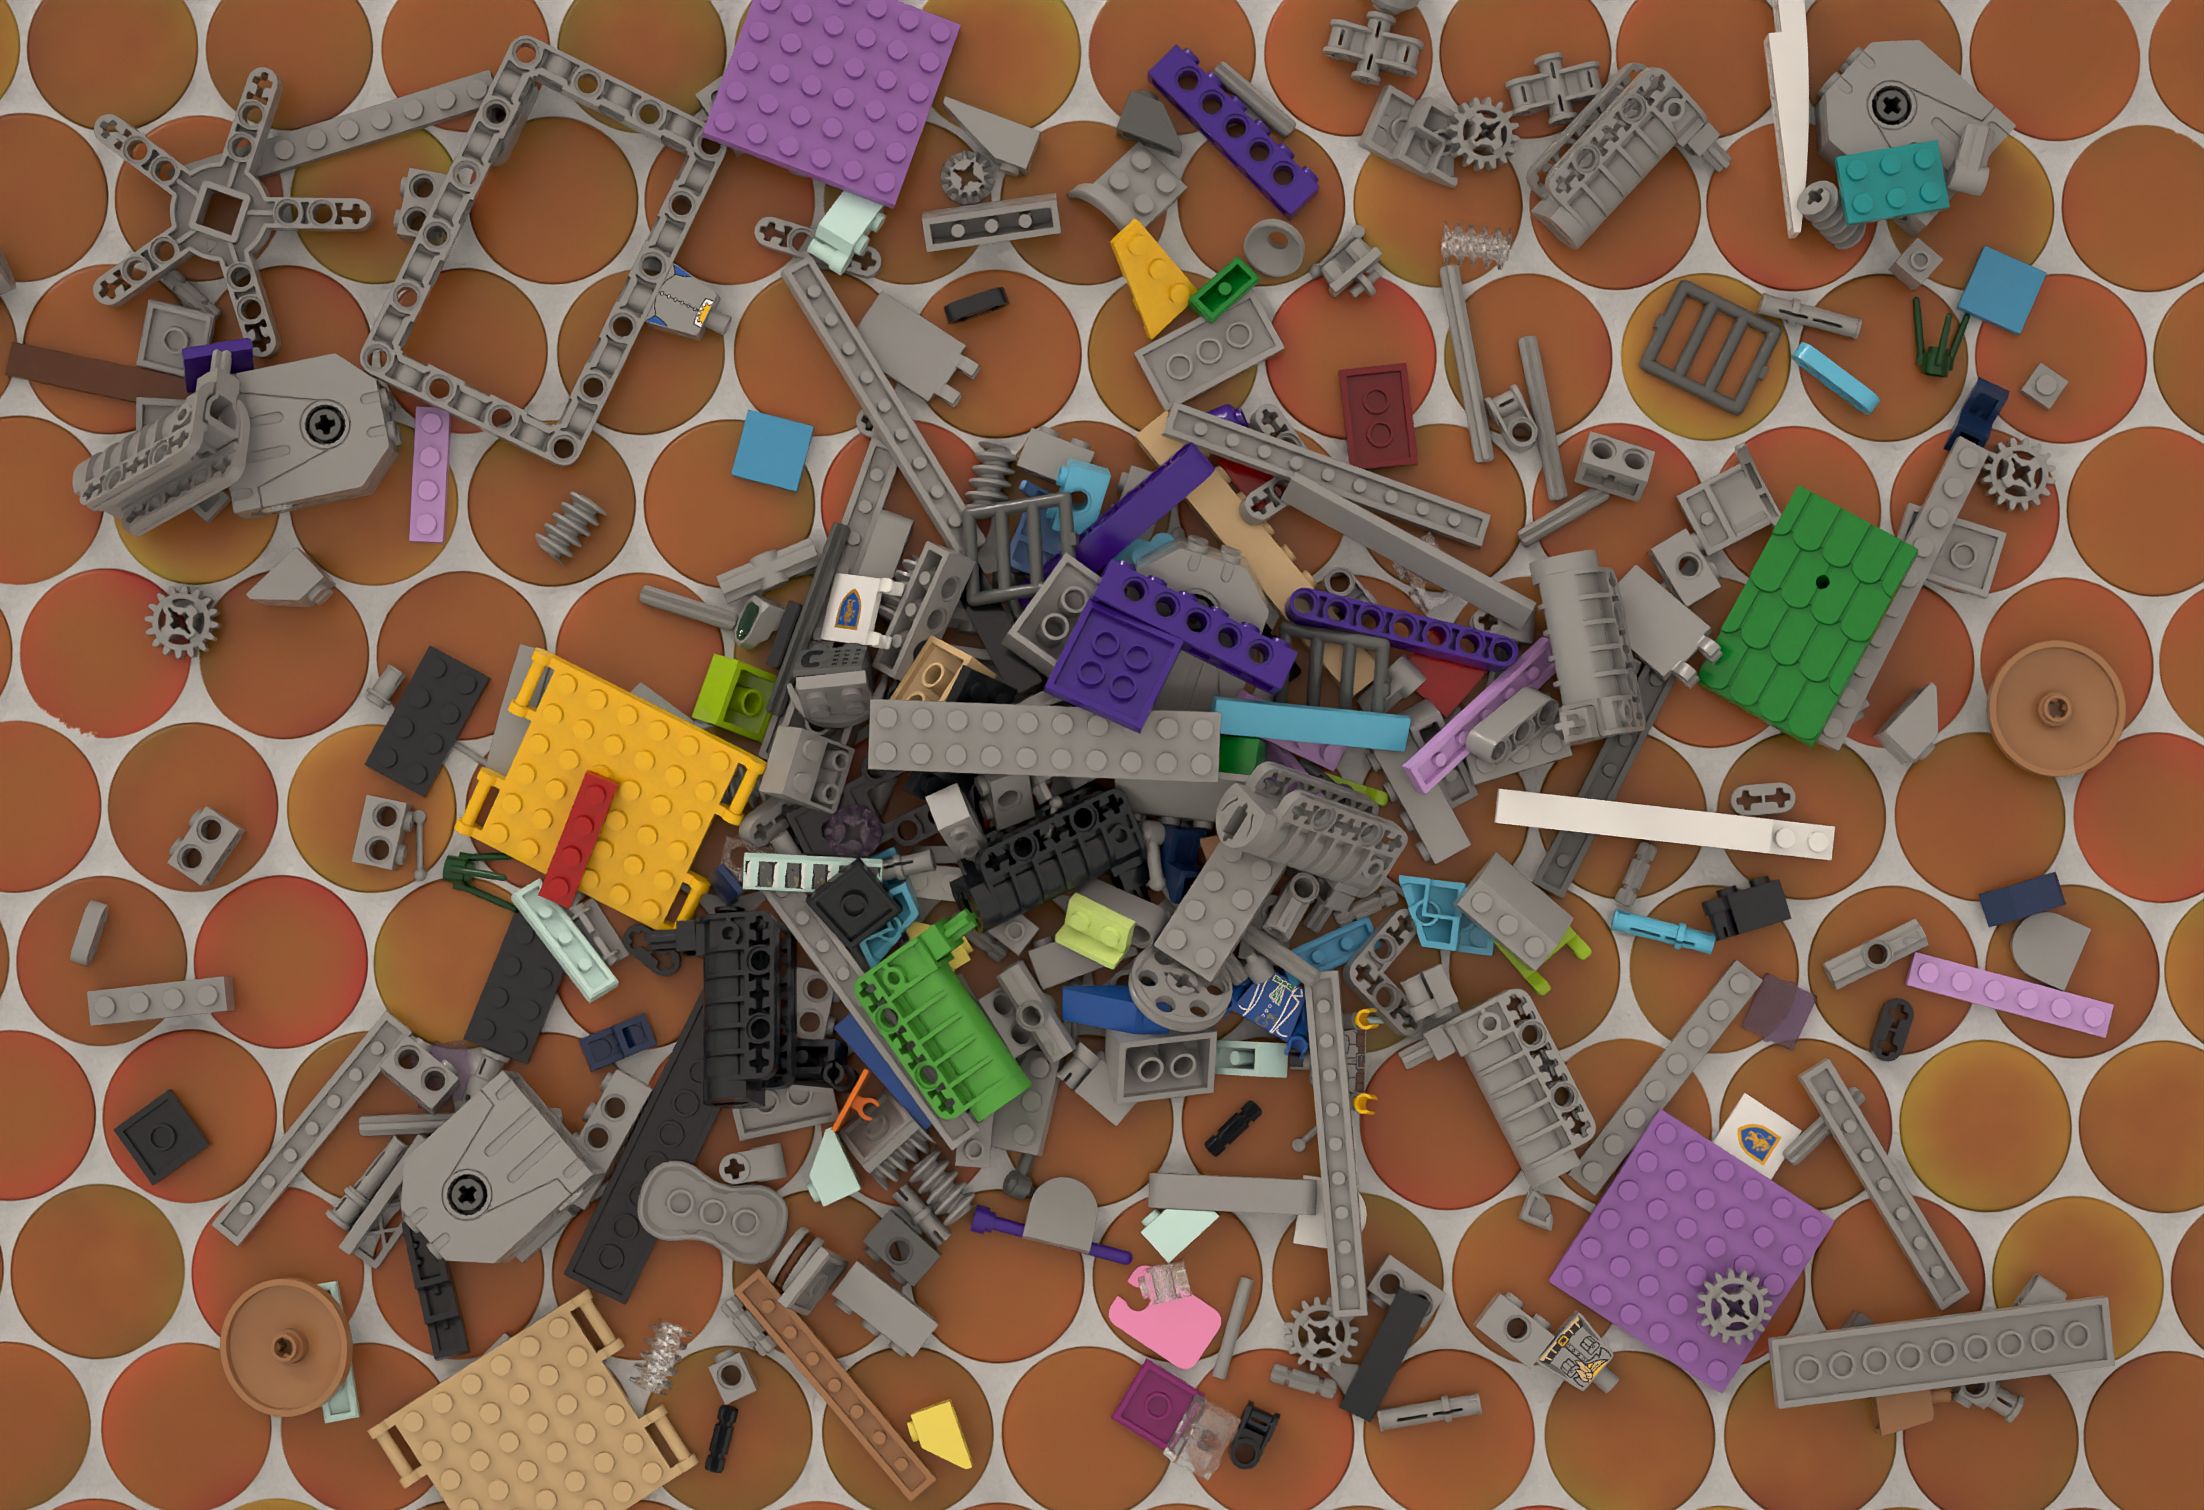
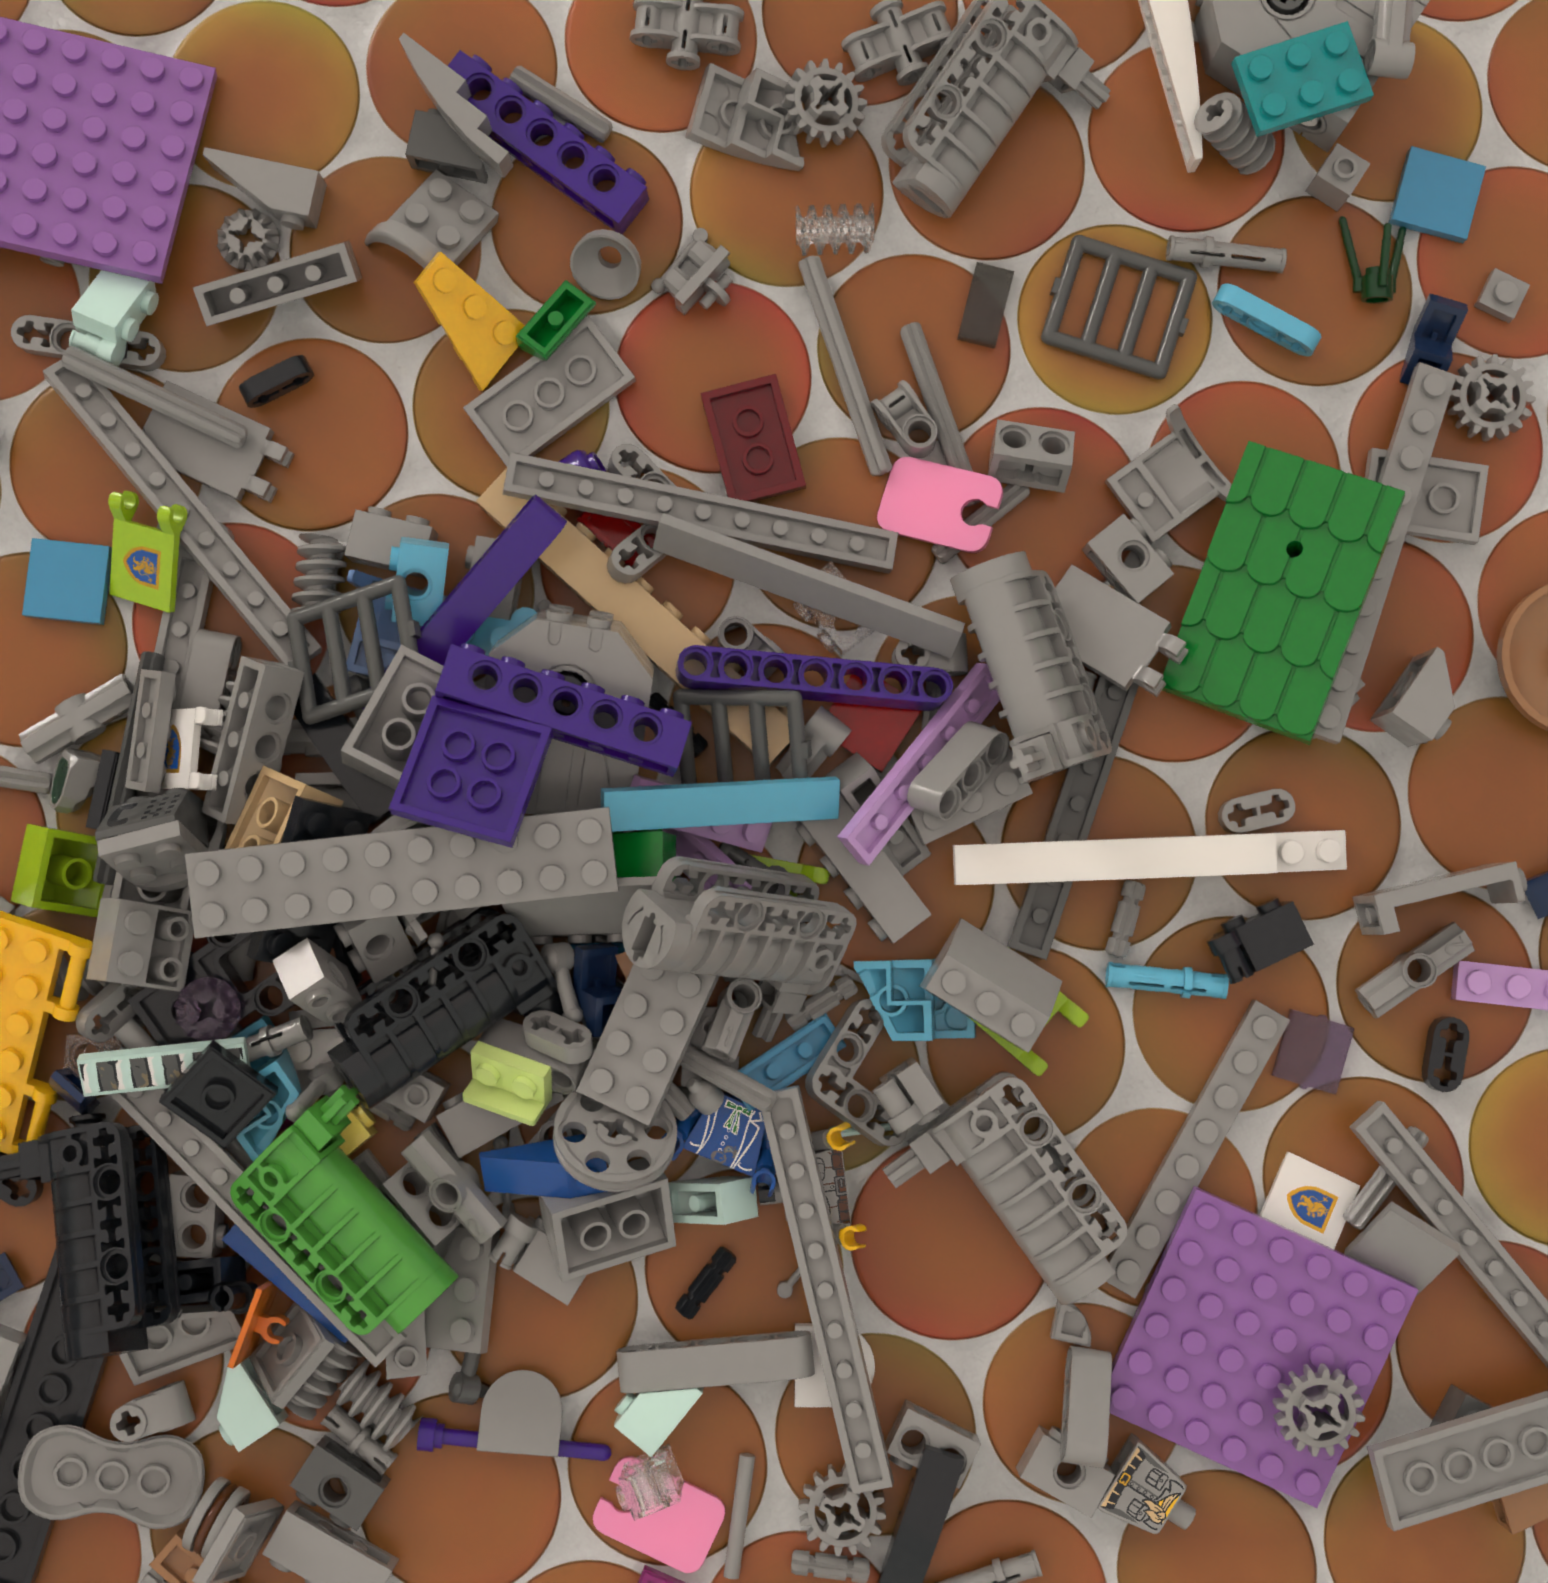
camera: 10 degrees left, 0 degrees up
none -> light grey axle [61,346,248,448]
none -> lime flag [108,491,188,613]
none -> light grey plate [125,669,177,793]
none -> light grey piece [285,1061,344,1122]
none -> light grey slope [399,33,513,178]
none -> light grey beam [523,1010,593,1064]
none -> bright pink piece [877,457,1003,553]
none -> clear smoke tile [957,262,1014,349]
none -> light grey beam [1060,1345,1112,1469]
none -> light grey tile [1344,1201,1461,1296]
none -> light grey panel [1352,861,1527,935]

